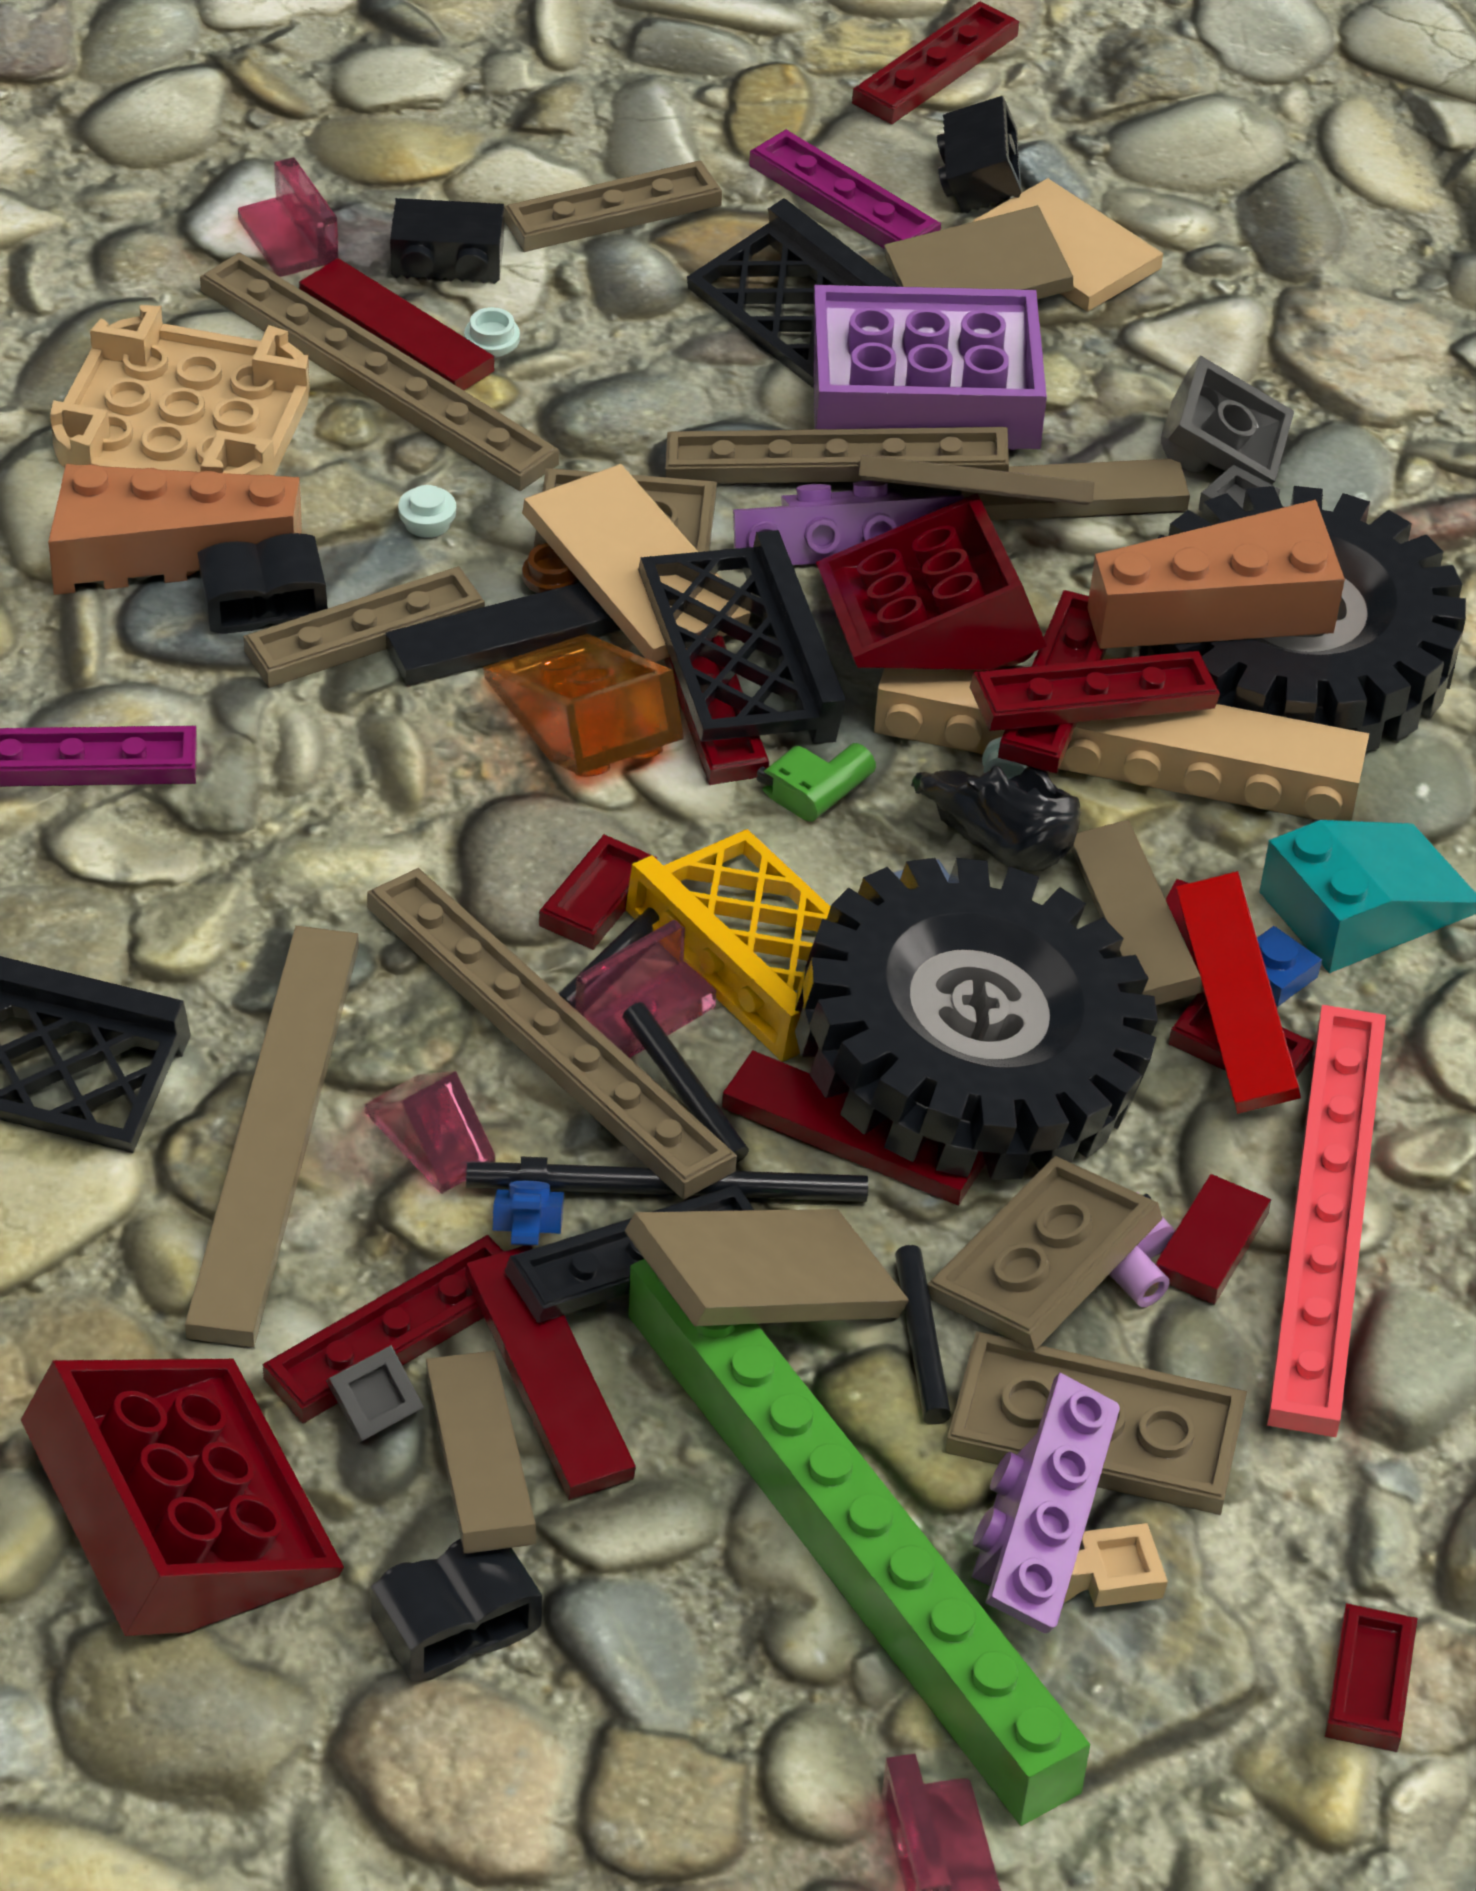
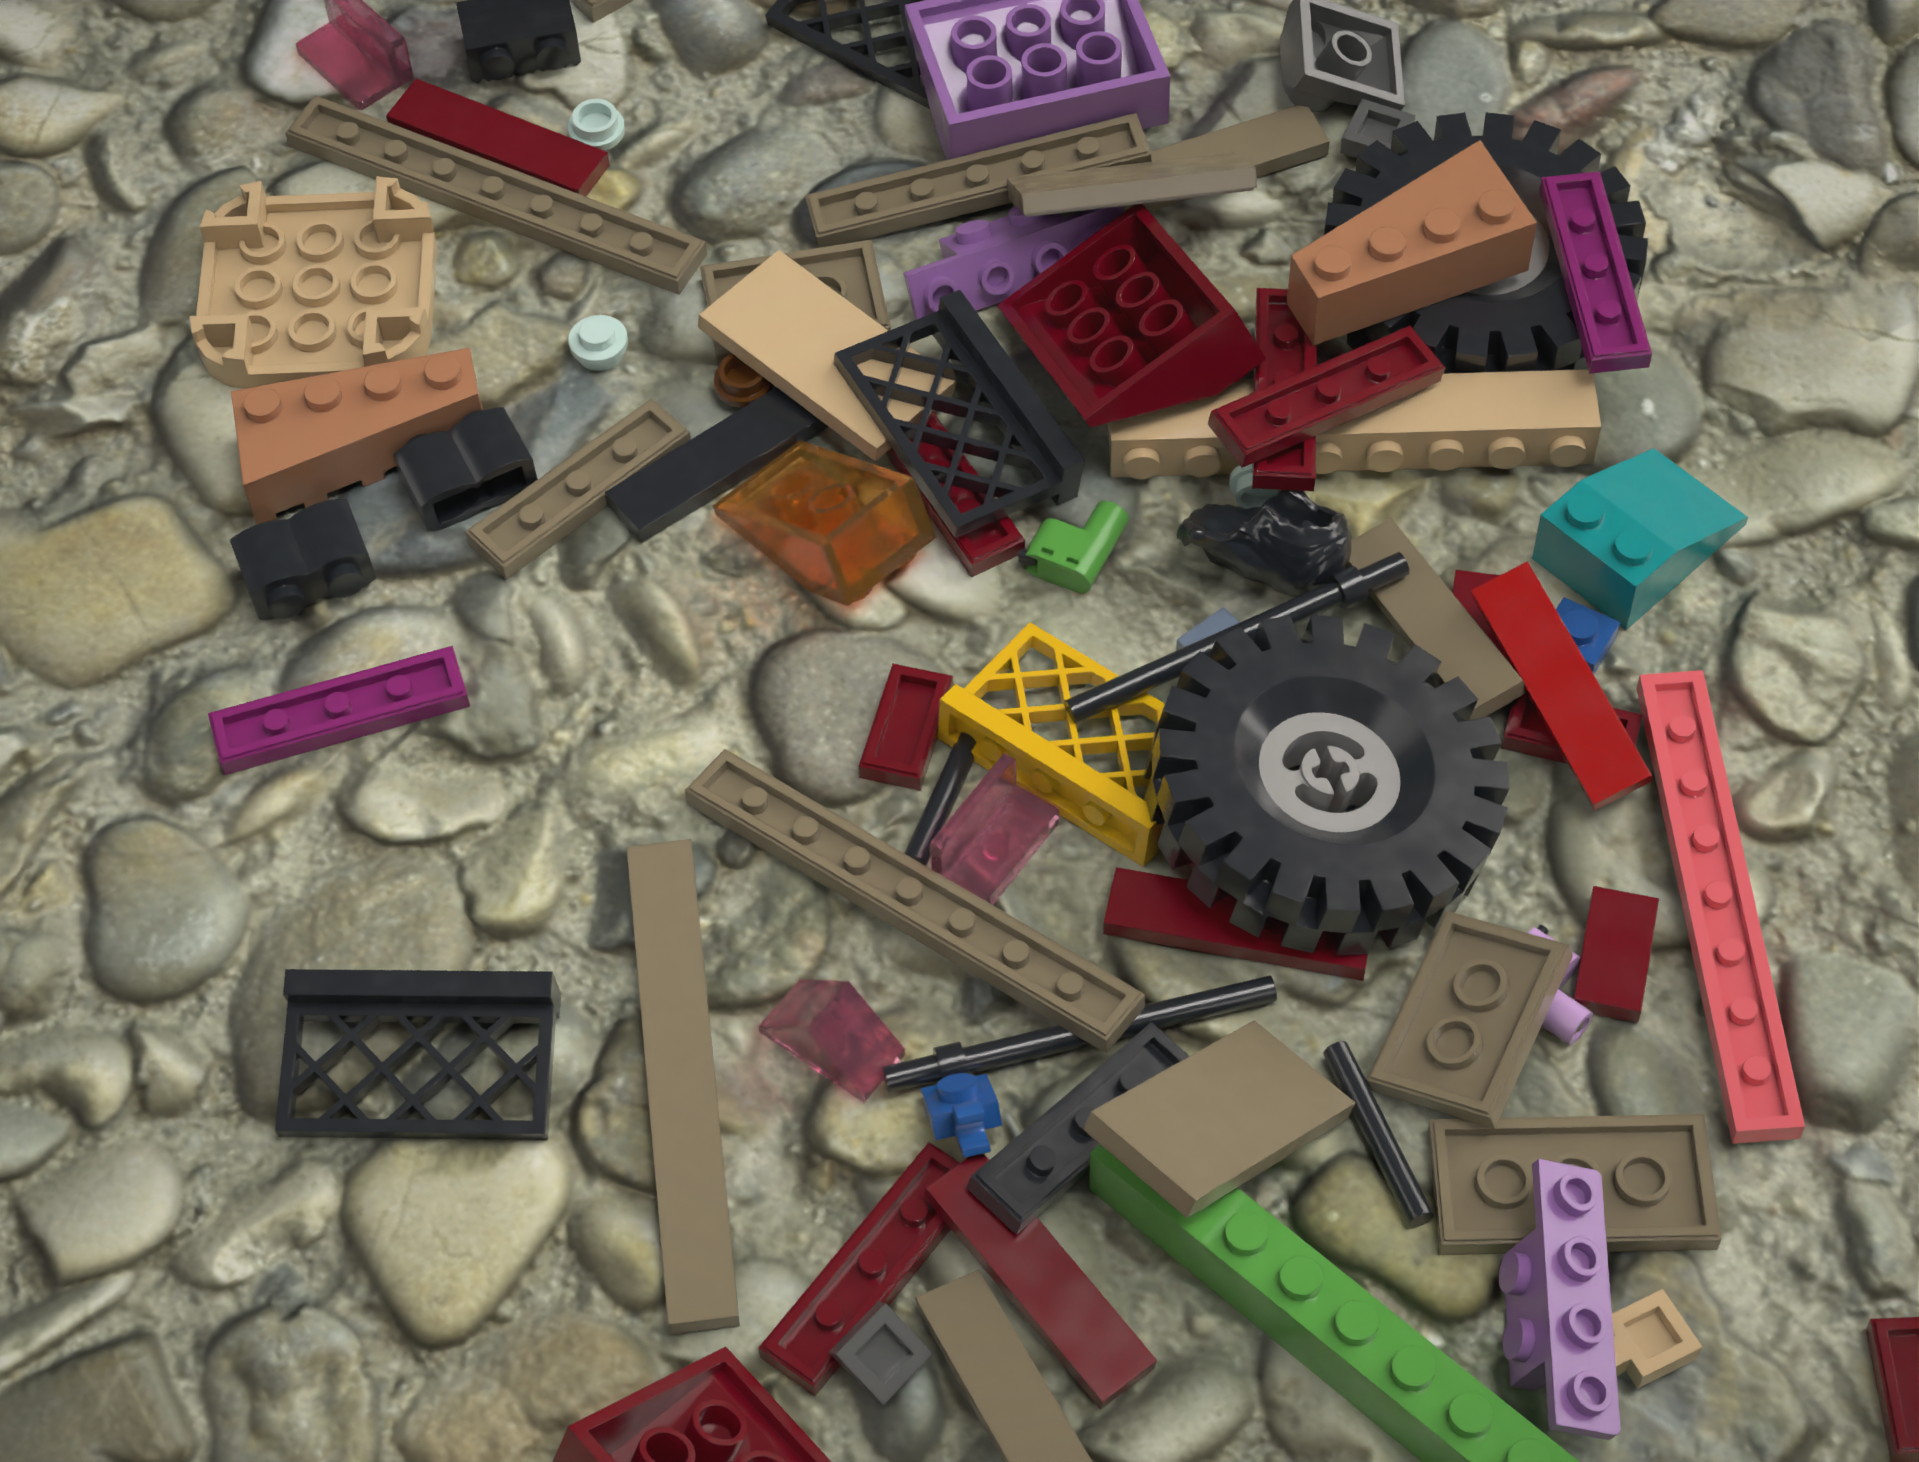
camera: 10 degrees left, 10 degrees up
black bar [622,1002,749,1163] -> none
none -> black brick [230,499,376,620]
none -> black bar [1064,552,1410,723]
none -> magenta tile [1539,171,1652,374]

